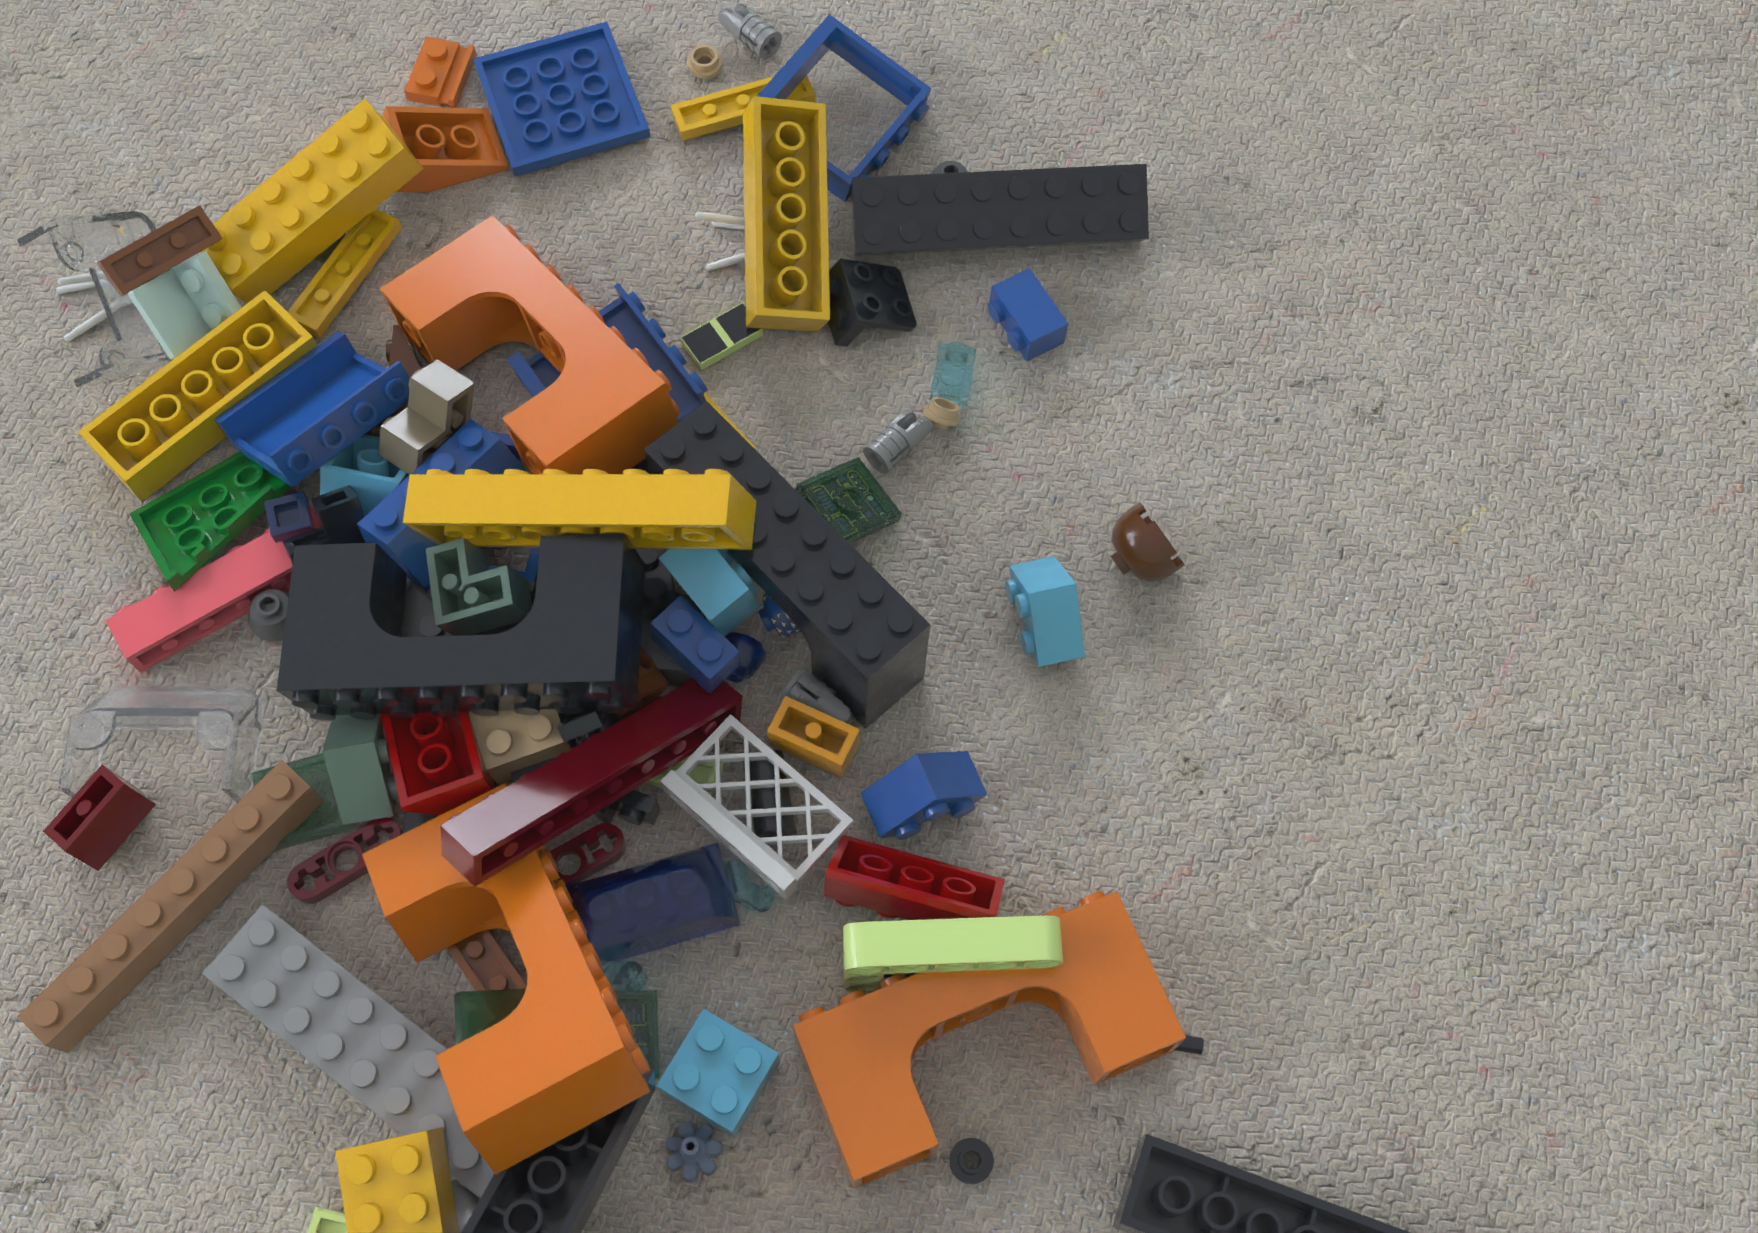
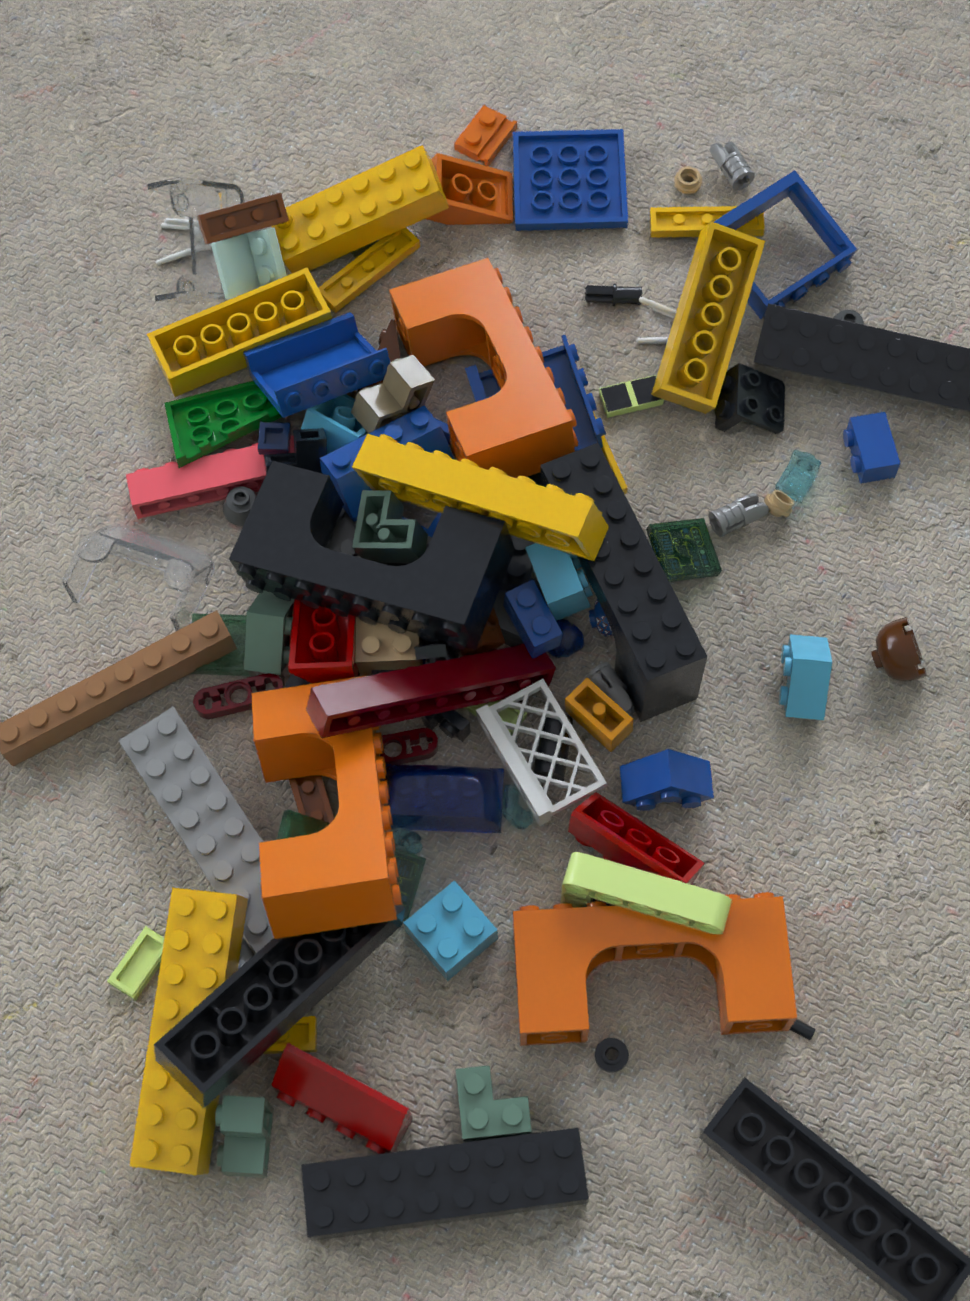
camera: 25 degrees right, 0 degrees up
dark red brick [43,765,156,871] -> none
sand blue plant [665,1122,723,1182] -> none
none -> black axle [585,283,642,306]

